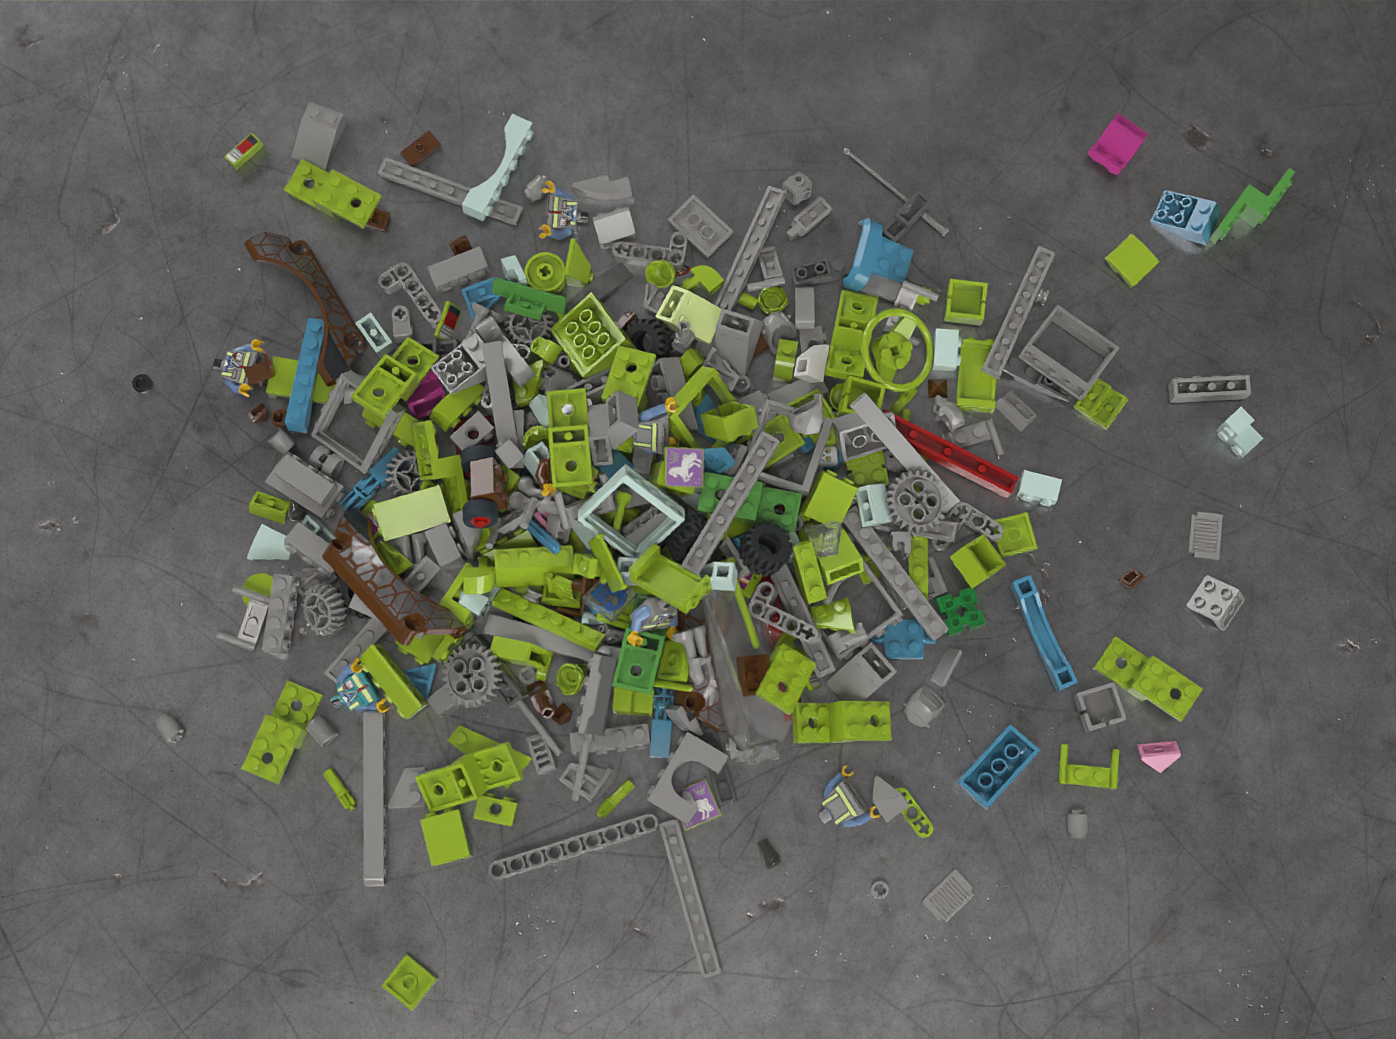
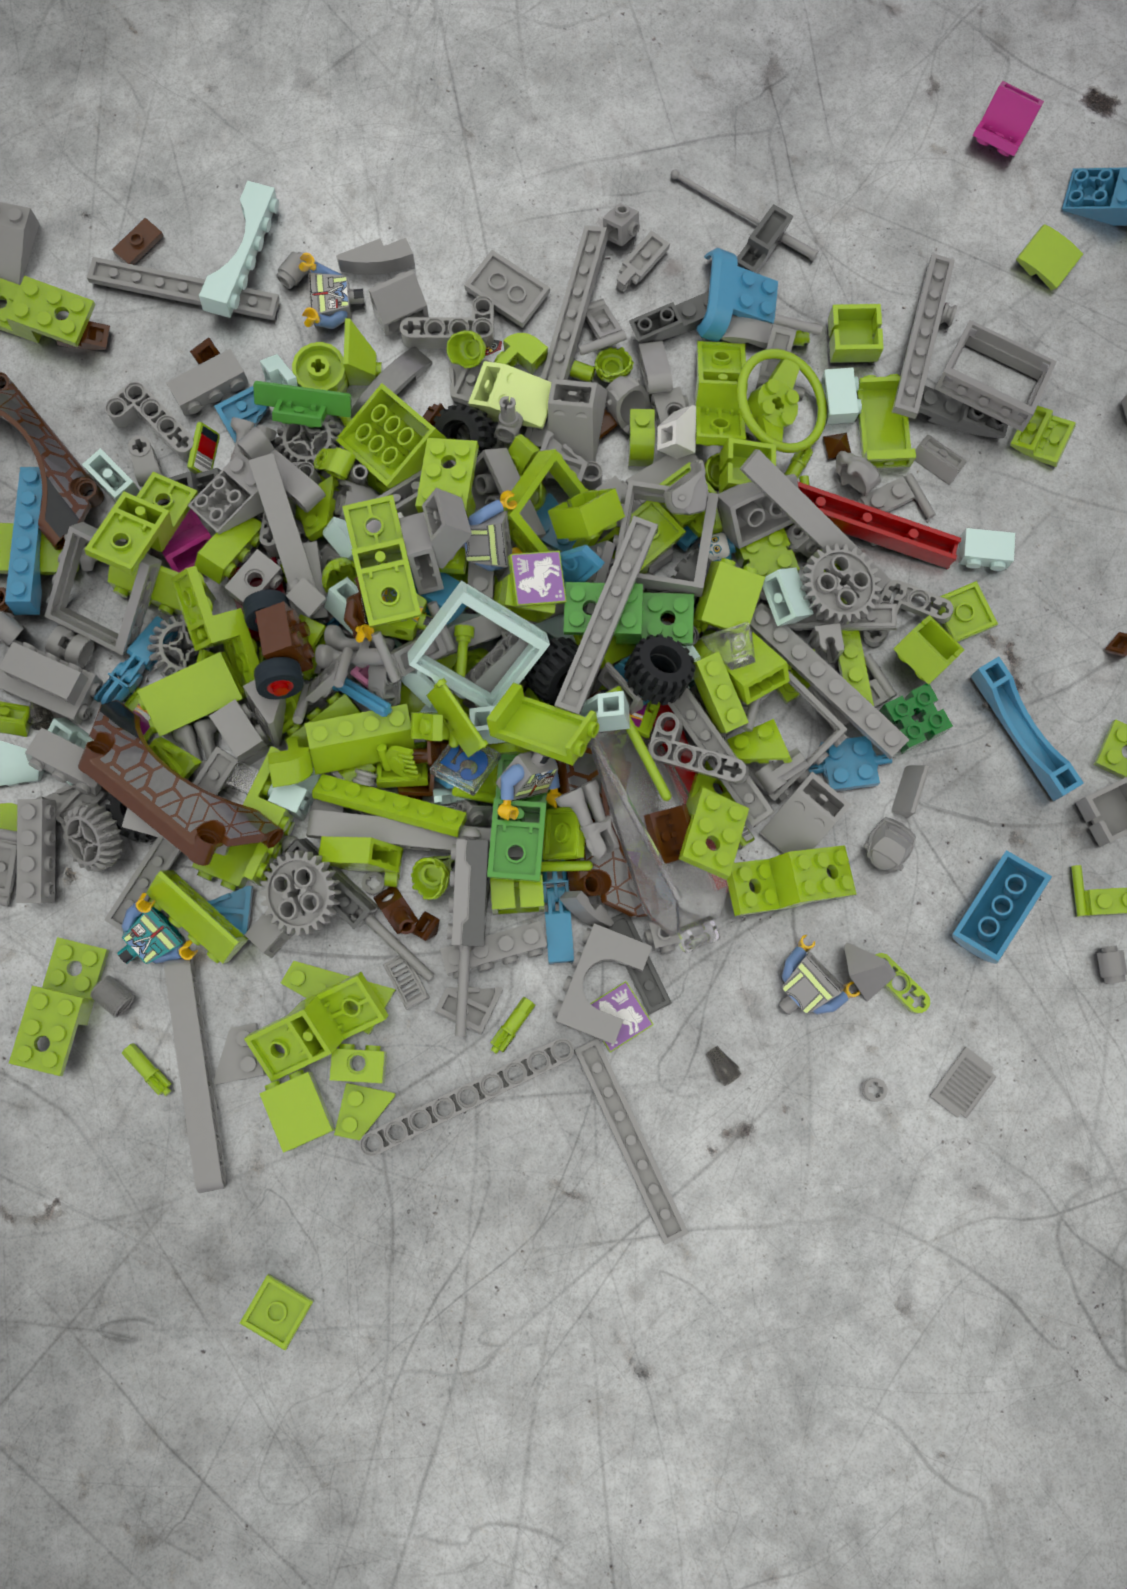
camera: 15 degrees left, 0 degrees up
none -> lime wing [334,1083,396,1141]

